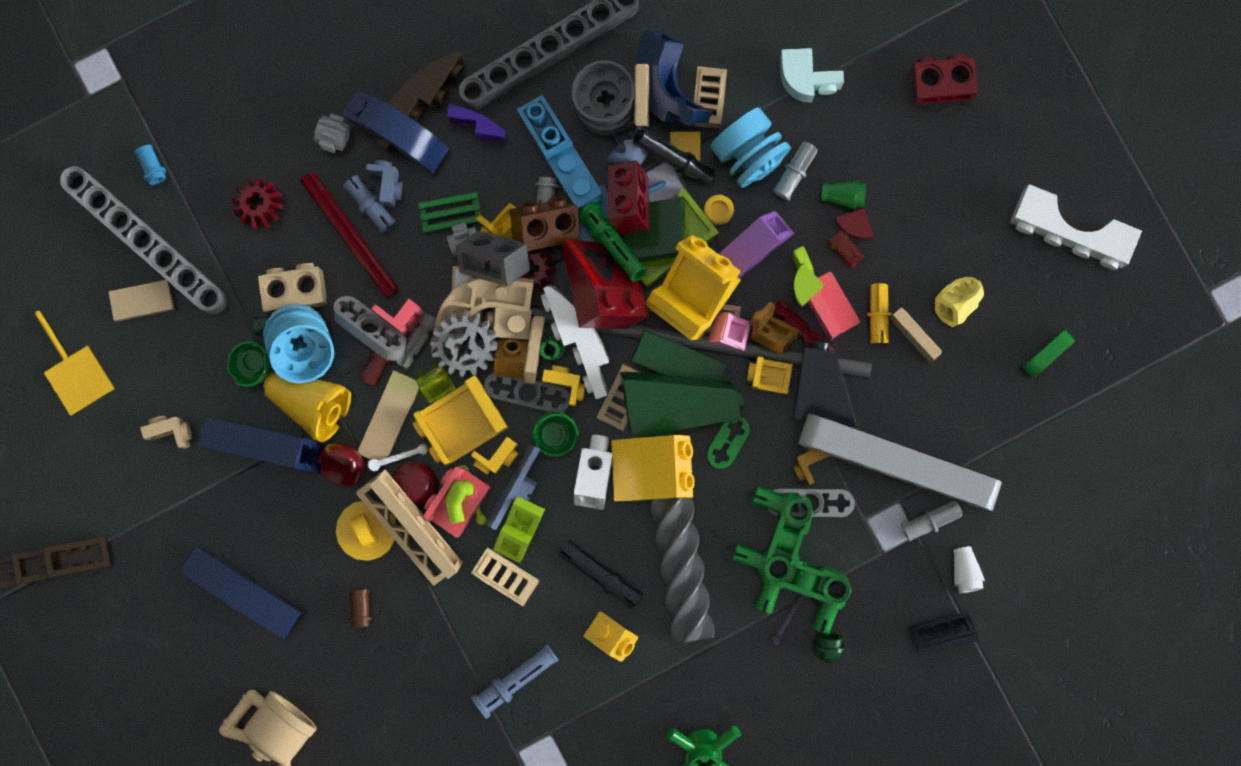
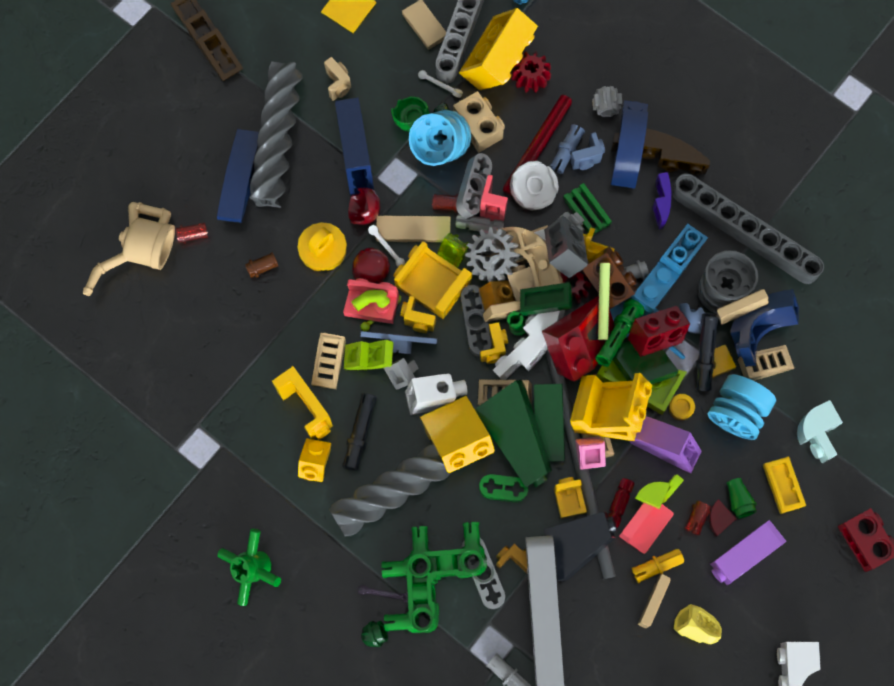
camera: 60 degrees right, 10 degrees down
yellow cone [263,372,351,442] -> none
tan fence [356,469,463,586] -> none
sand blue pin [471,645,559,719] -> none
green hair [532,411,579,457] -> none
pearl gold bracket [751,302,799,355] -> none
light grey axle [773,142,817,201] -> none
none -> clear red pin [175,222,208,244]
none -> dark grey piece [250,61,303,208]
none -> yellow panel [272,366,333,440]
none -> light grey tile [384,358,419,390]
none -> white hinge [418,70,463,98]
none -> yellow brick [459,8,538,90]
none -> white tile [510,161,559,211]
none -> dark green tile [520,282,572,316]
none -> yellowish green bar [598,263,610,340]
none -> medium lavender slope [710,520,787,585]
none -> yellow plate [763,456,806,514]

